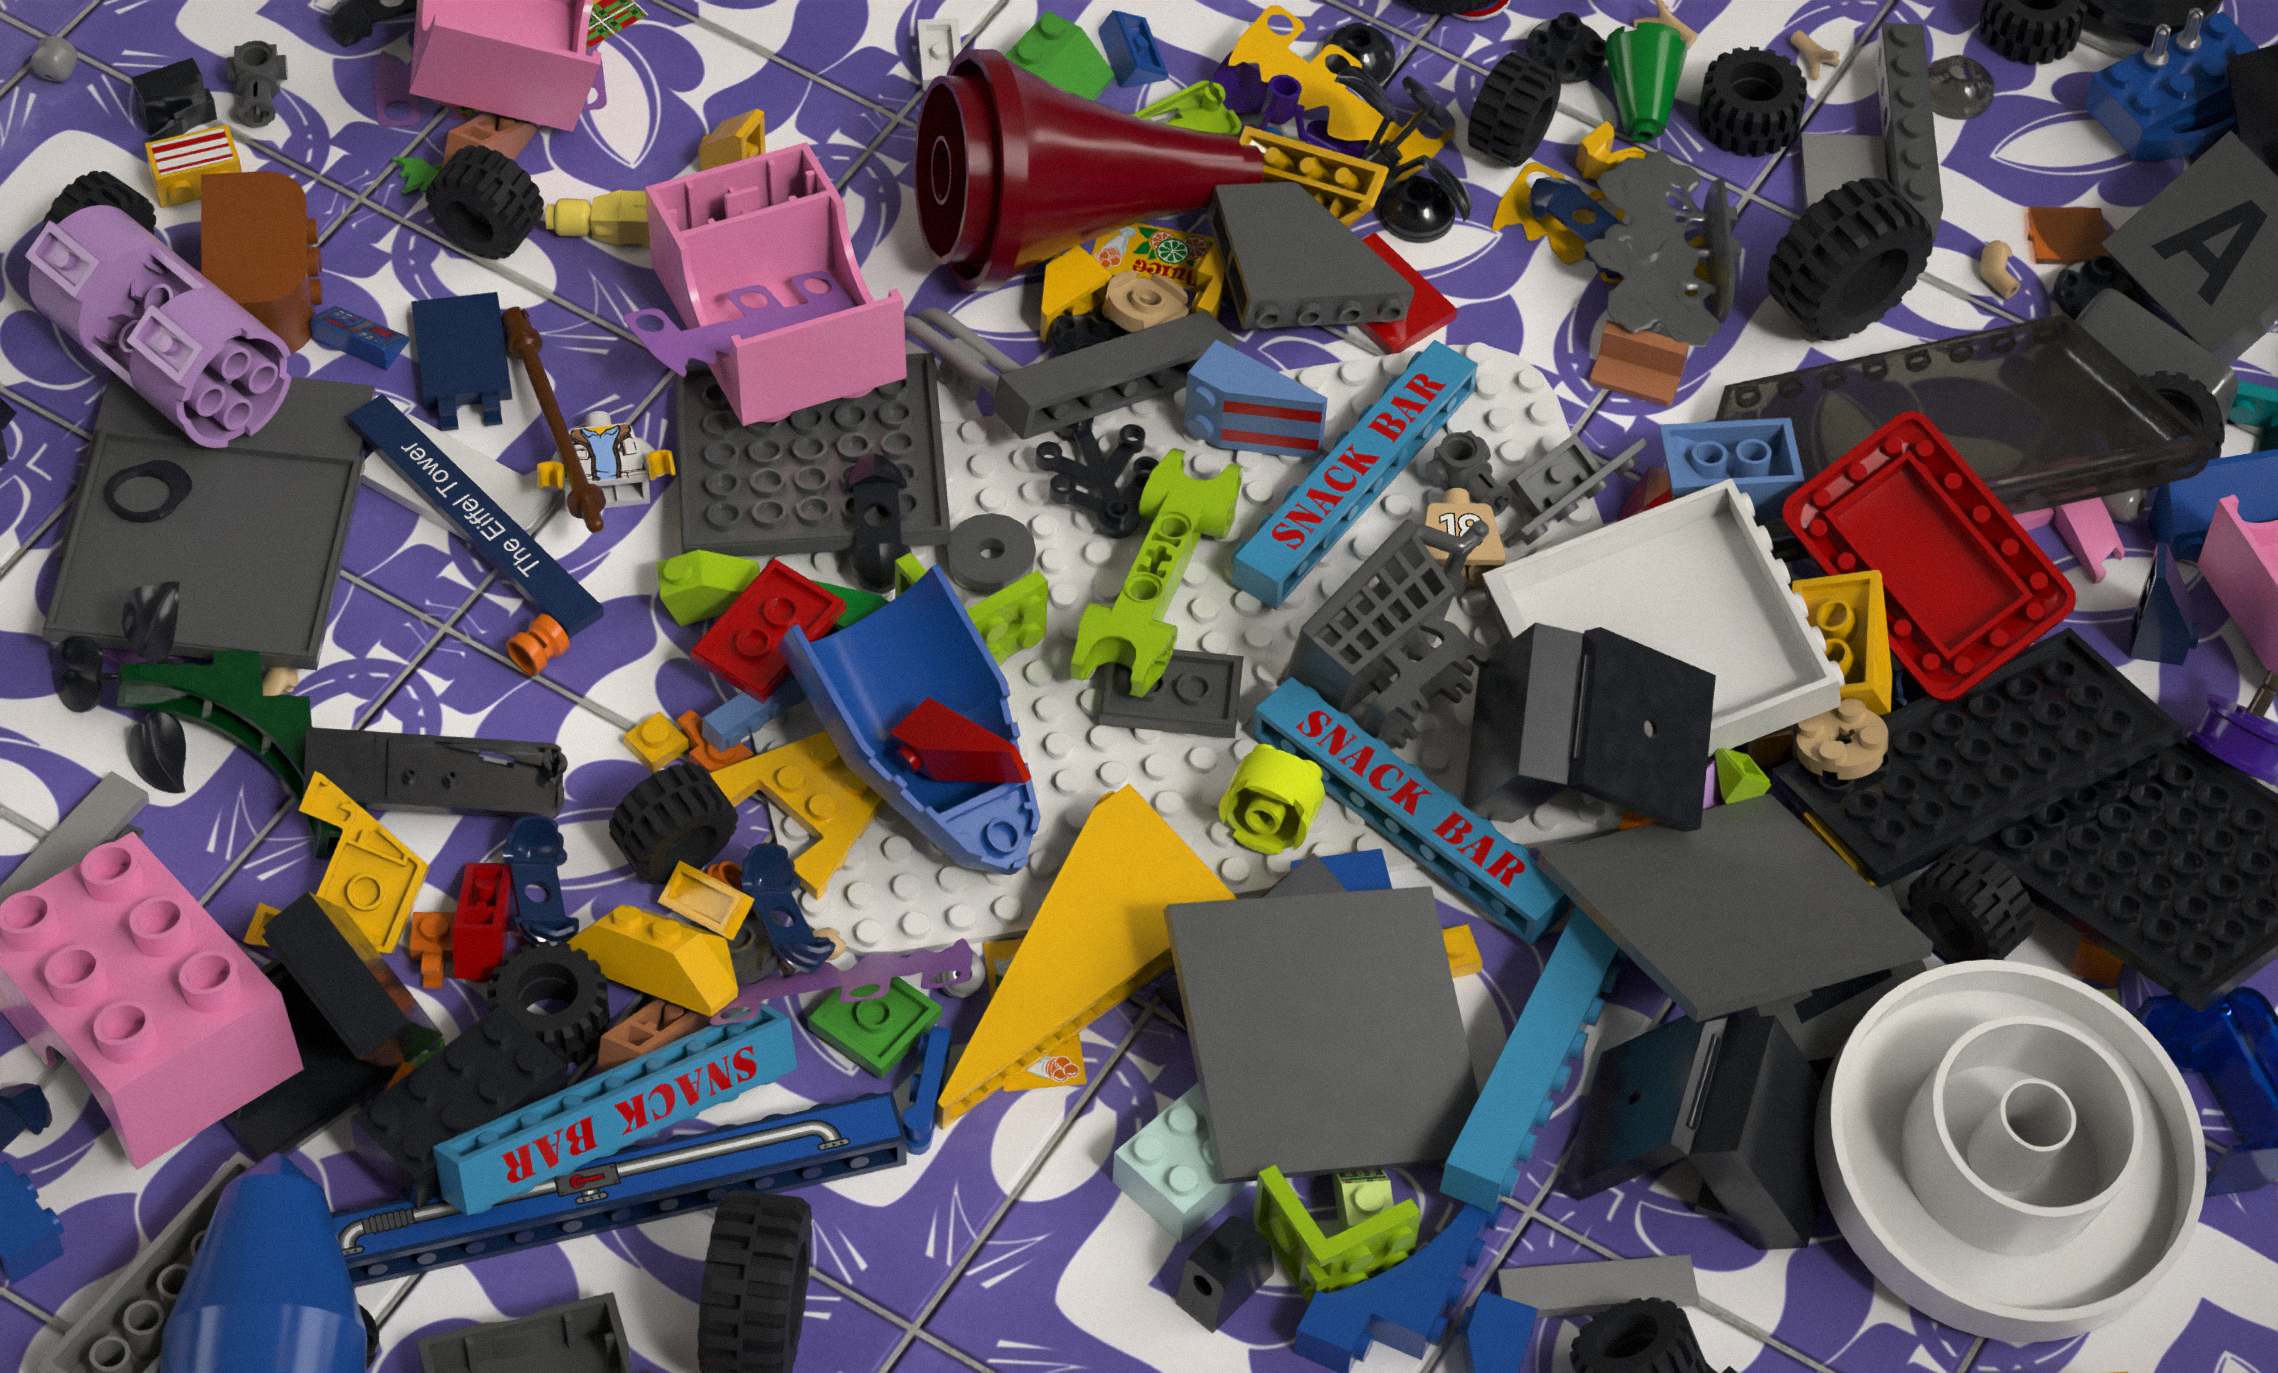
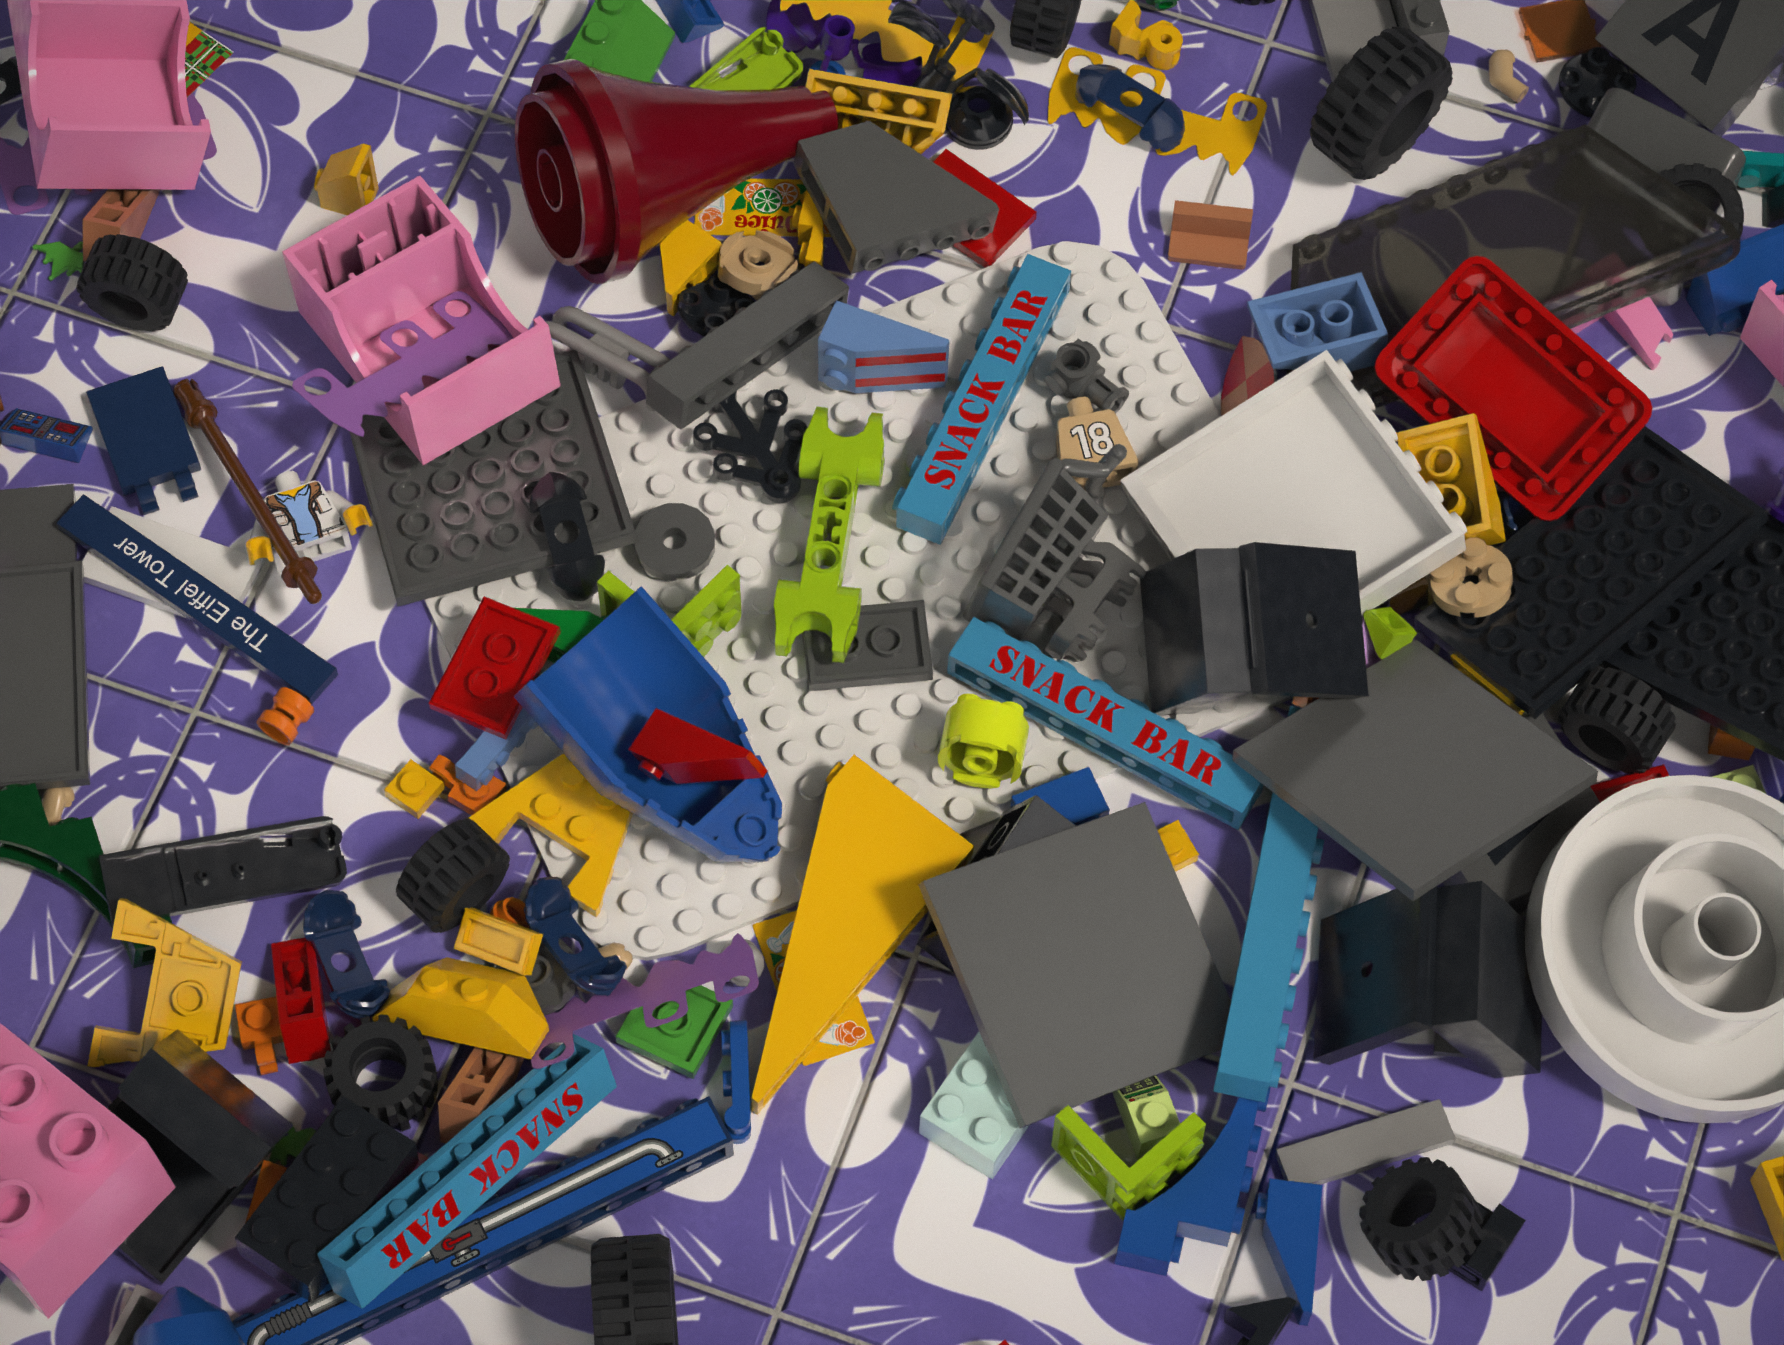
camera: 10 degrees left, 10 degrees up
light yellow piece [546,189,650,249] -> none
lime slope [657,549,761,627] -> none
white plate [918,18,962,91] -> none
black torso [1176,1215,1274,1334] -> none
dark grey bracket [1503,433,1648,549] -> none
dark grey plant [1584,150,1742,347] -> none
dark blue slope [2130,542,2200,666] -> none

